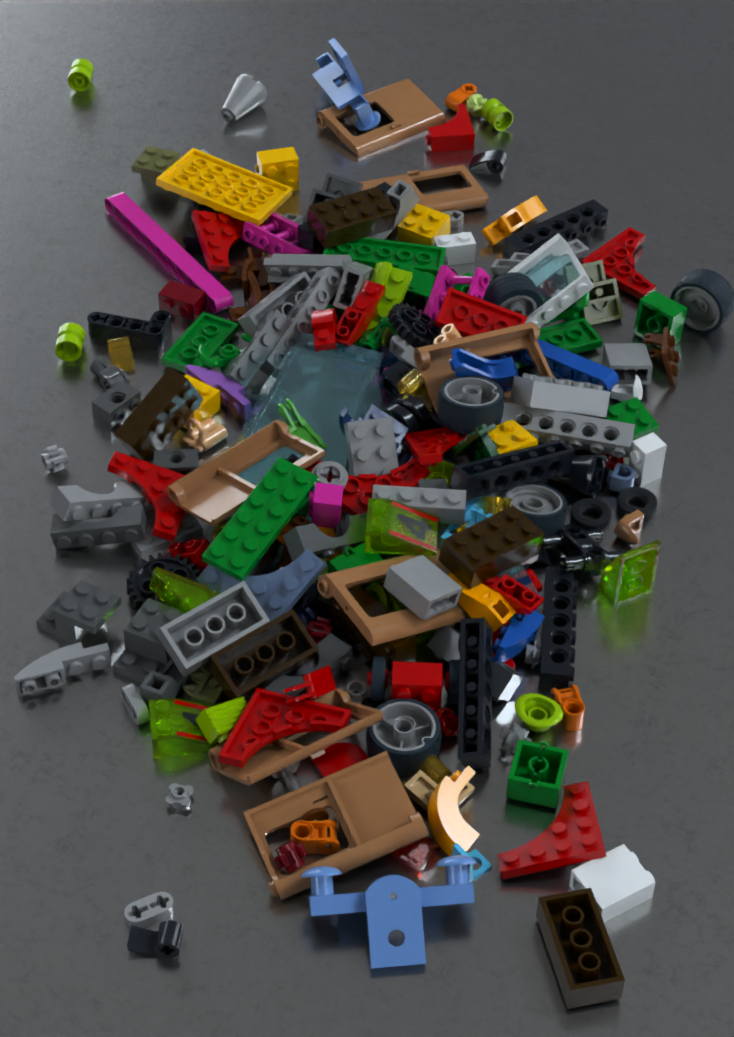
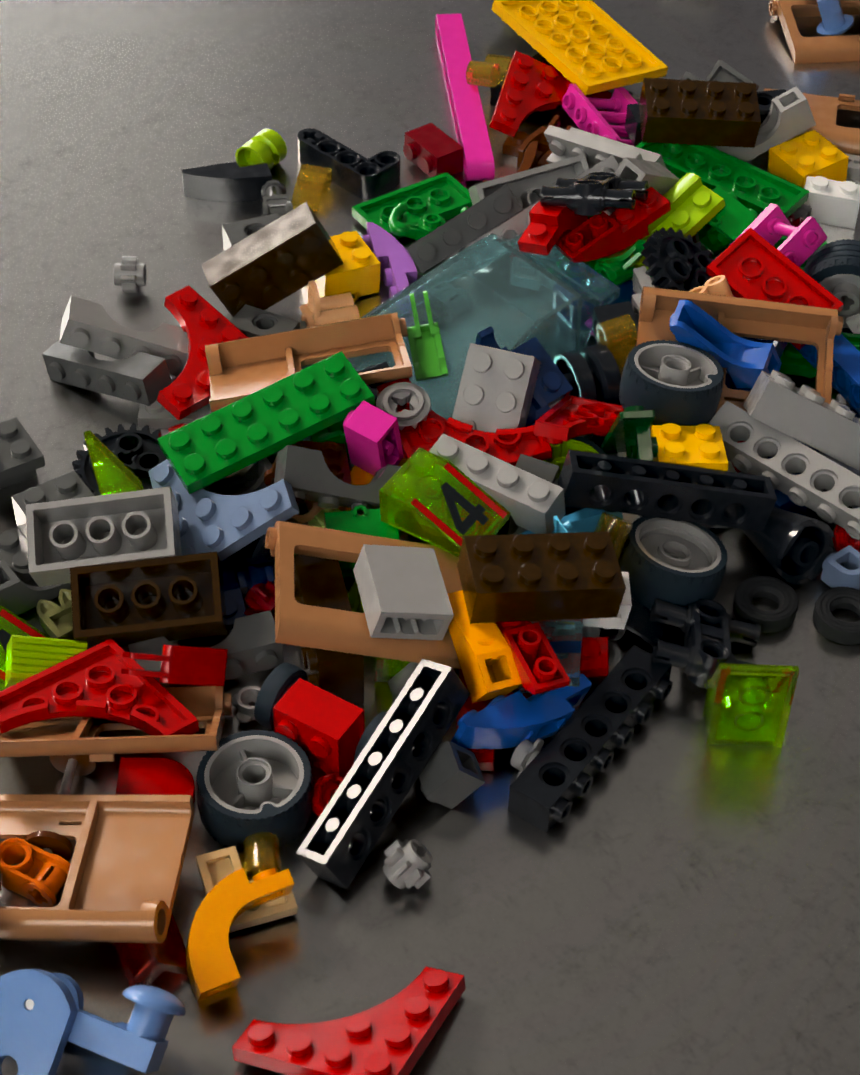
camera: 30 degrees right, 0 degrees up
yellow brick [255,147,299,191] -> none
medium azure bracket [452,843,492,883] -> none
green brick [506,739,569,808] -> none
lime hat [514,693,564,733] -> none
orange piece [550,684,585,732] -> none
medium nougat plate [614,509,644,544] -> none
none -> black slope [181,161,272,202]
none -> clear yellow panel [466,54,511,88]
none -> black piece [540,172,649,216]

